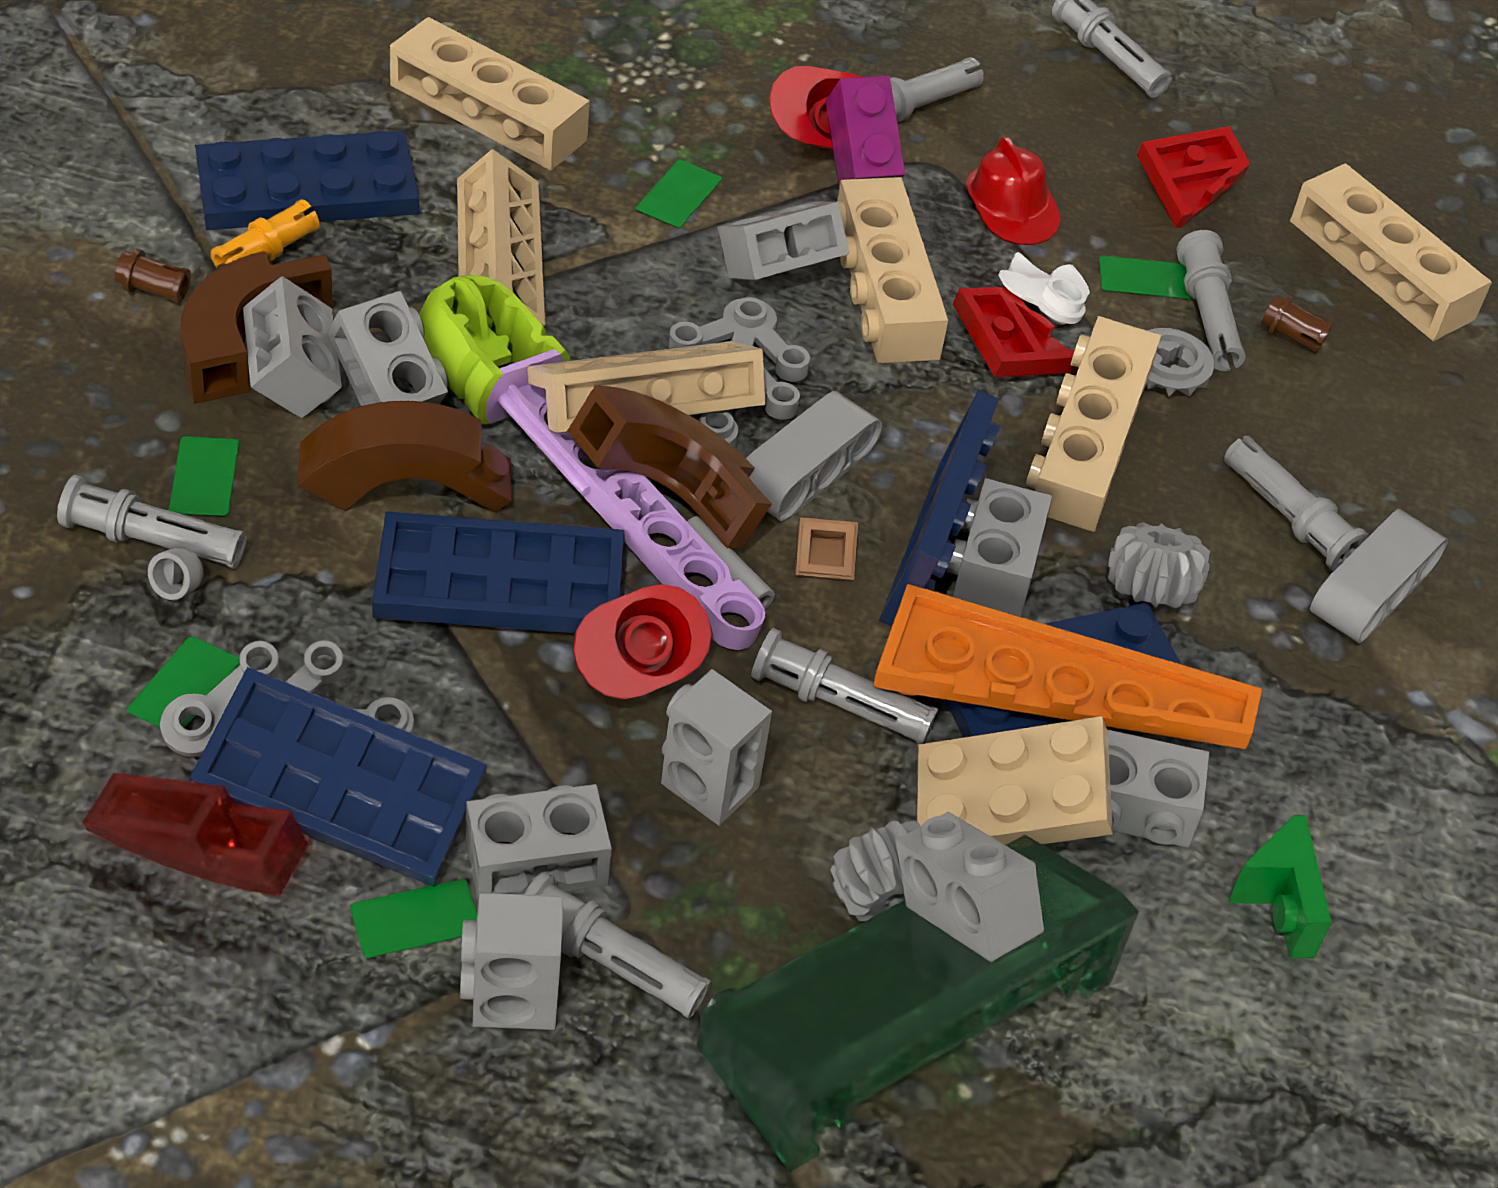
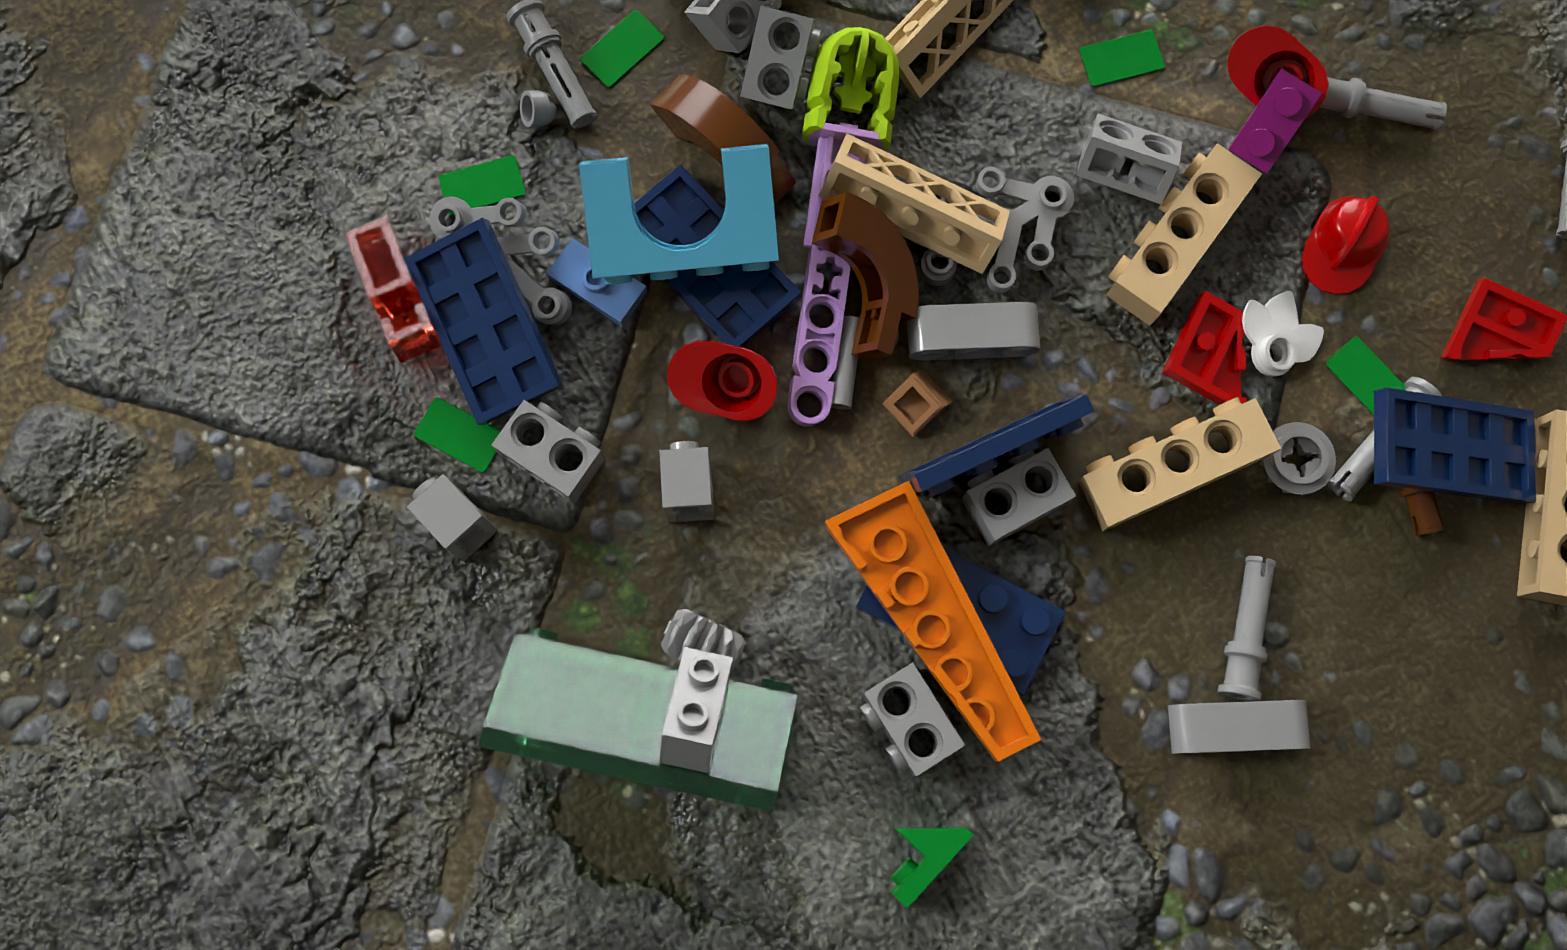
camera: 50 degrees right, 30 degrees up
light grey pin [524,871,712,1019] -> none
light grey pin [751,628,938,744] -> none
tan plate [917,716,1113,849] -> none
light grey gear [1108,522,1210,608] -> none
none -> medium blue plate [546,238,648,327]
none -> medium azure arch [579,144,779,284]
none -> dark blue plate [1374,387,1536,504]

